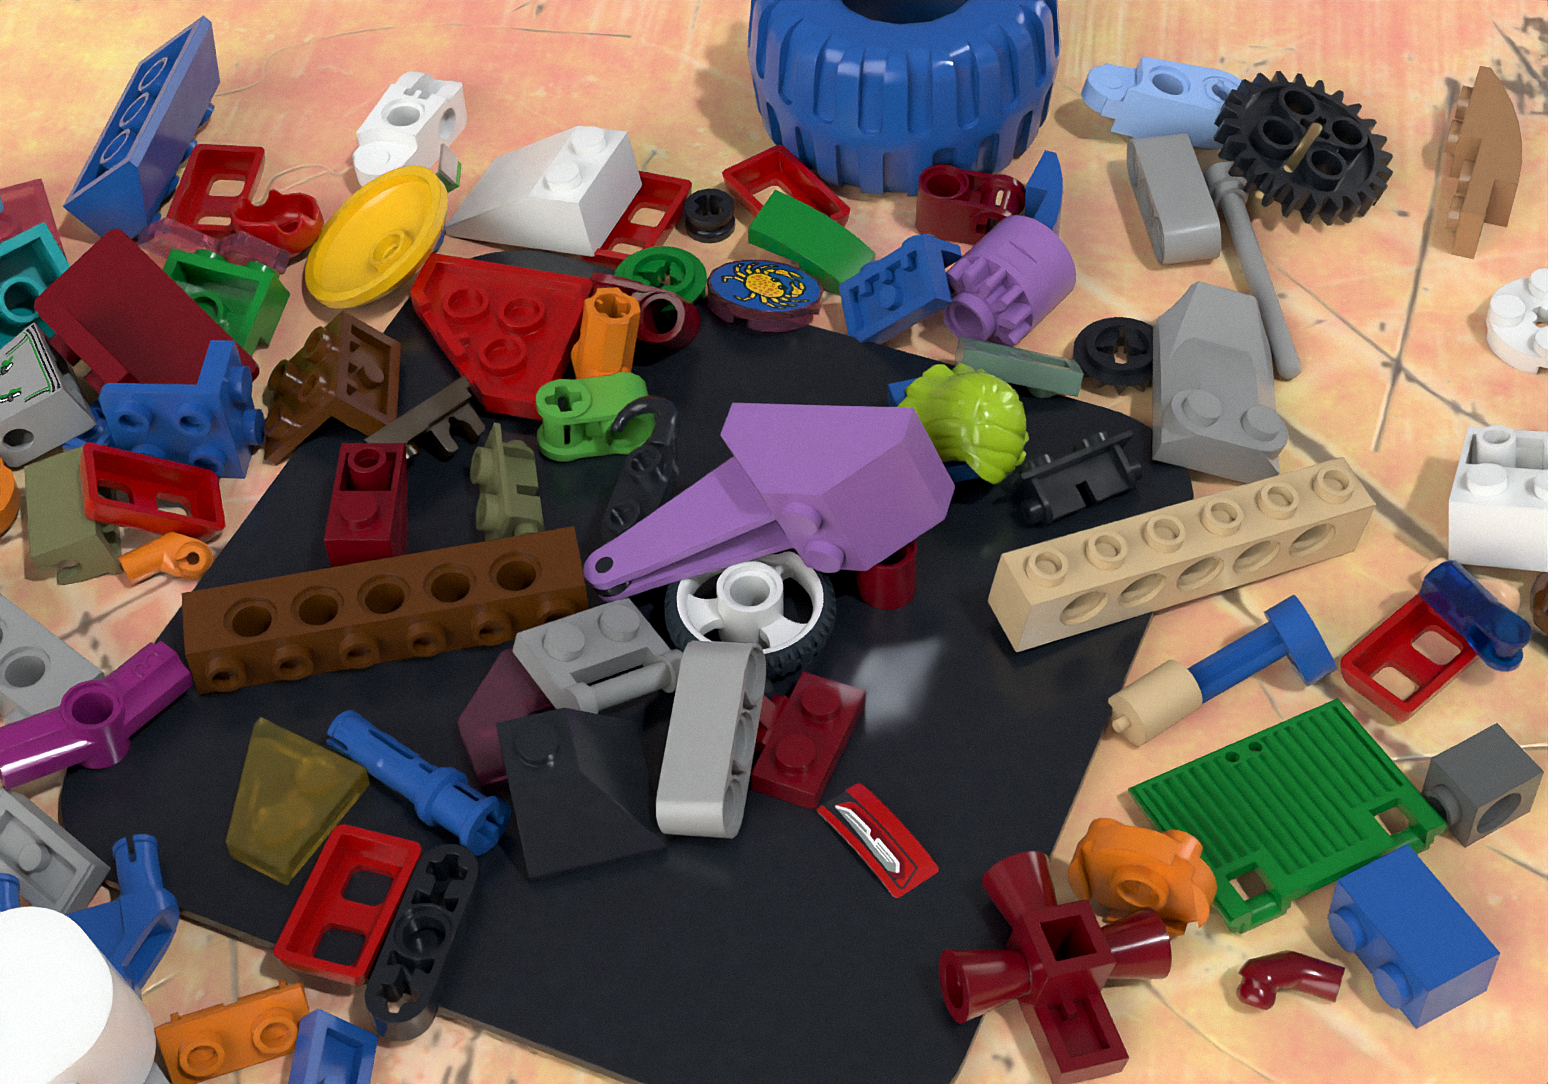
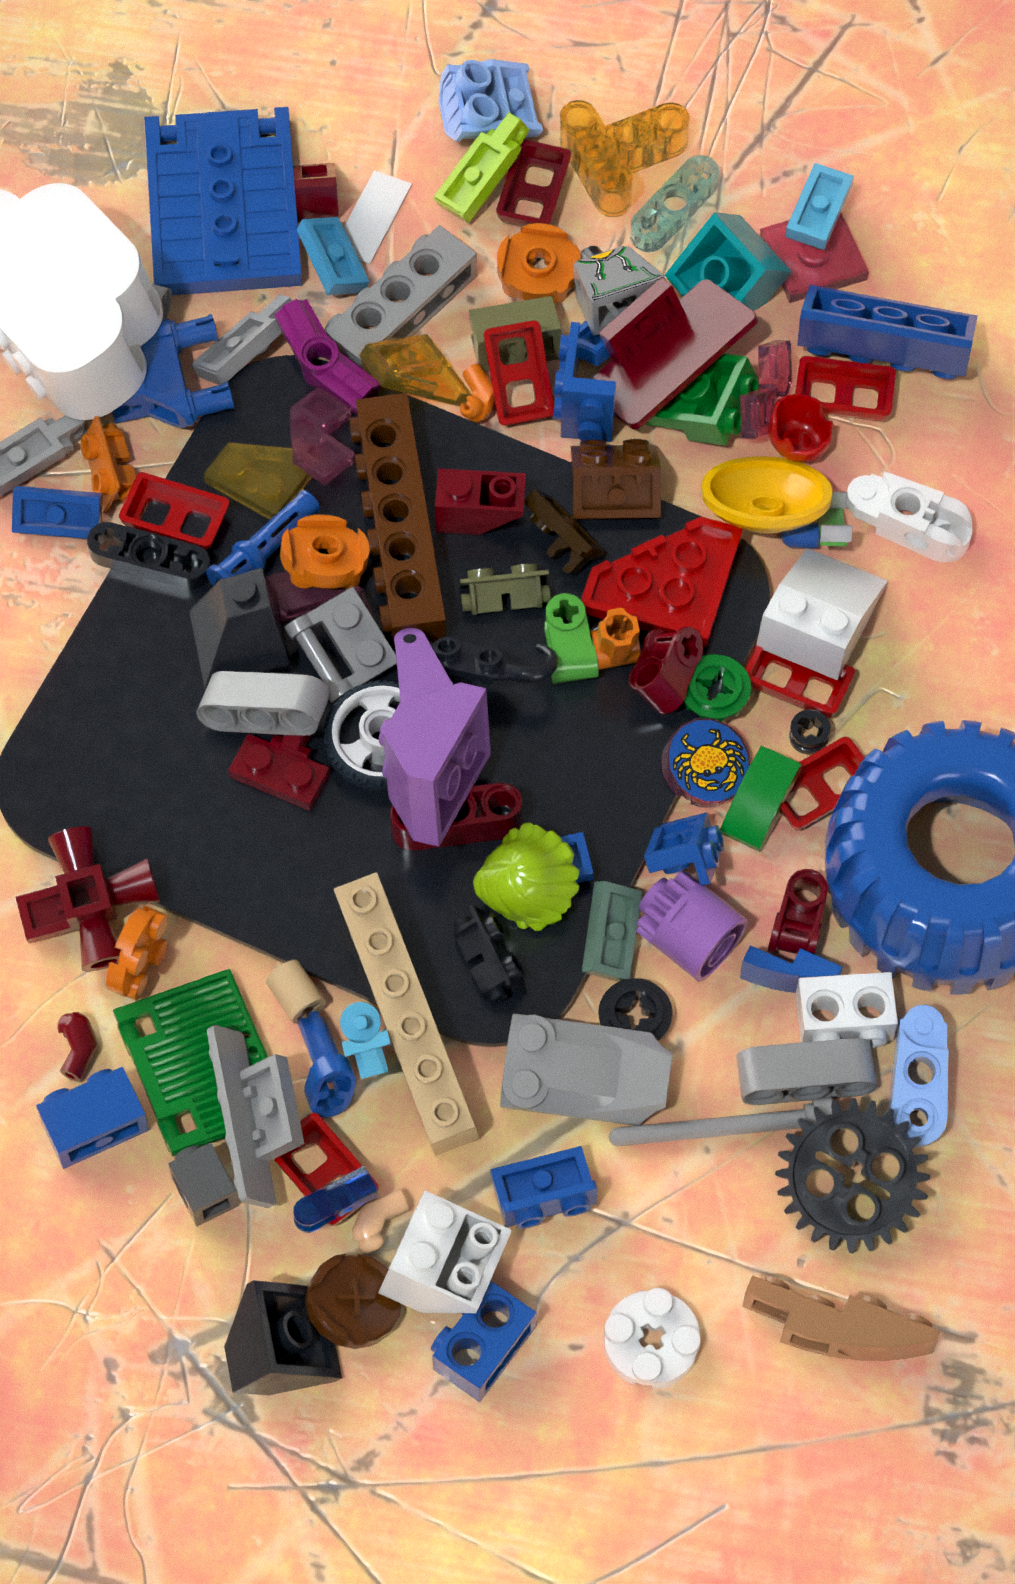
camera: 90 degrees right, 15 degrees up
sticker [817,783,939,898] -> none
none -> light grey bracket [207,1025,304,1208]
none -> orange plate [280,515,370,589]
none -> clear pink tile [289,387,354,485]
none -> medium azure hips [340,1002,391,1079]
none -> clear yellow wing [359,334,472,407]
none -> blue bracket [490,1146,598,1229]
none -> white brick [795,972,898,1048]

